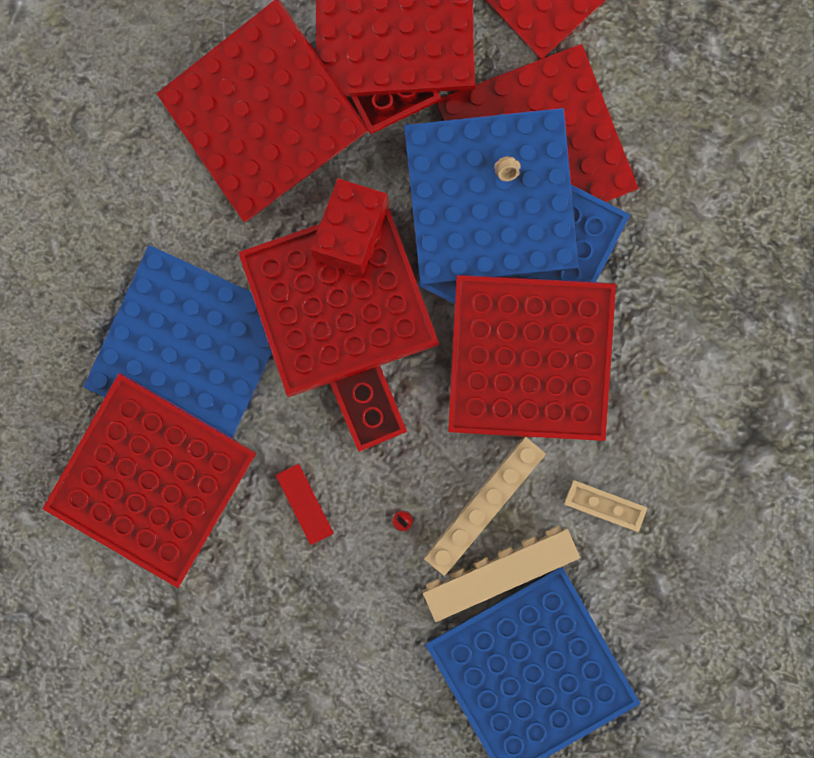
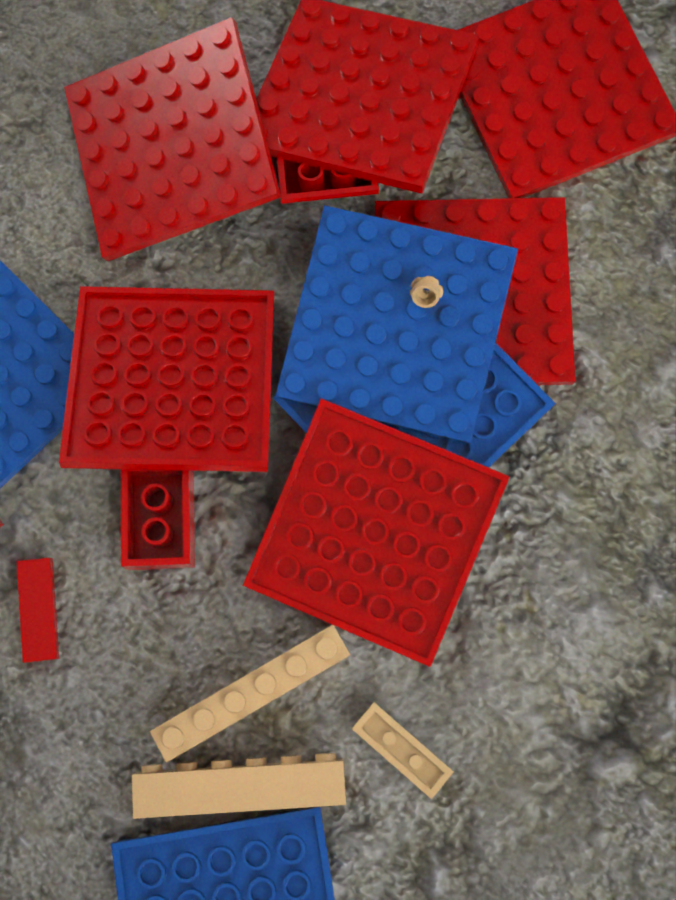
camera: 20 degrees right, 10 degrees down
red brick [310,178,390,276] -> none
red hinge [392,510,413,532] -> none

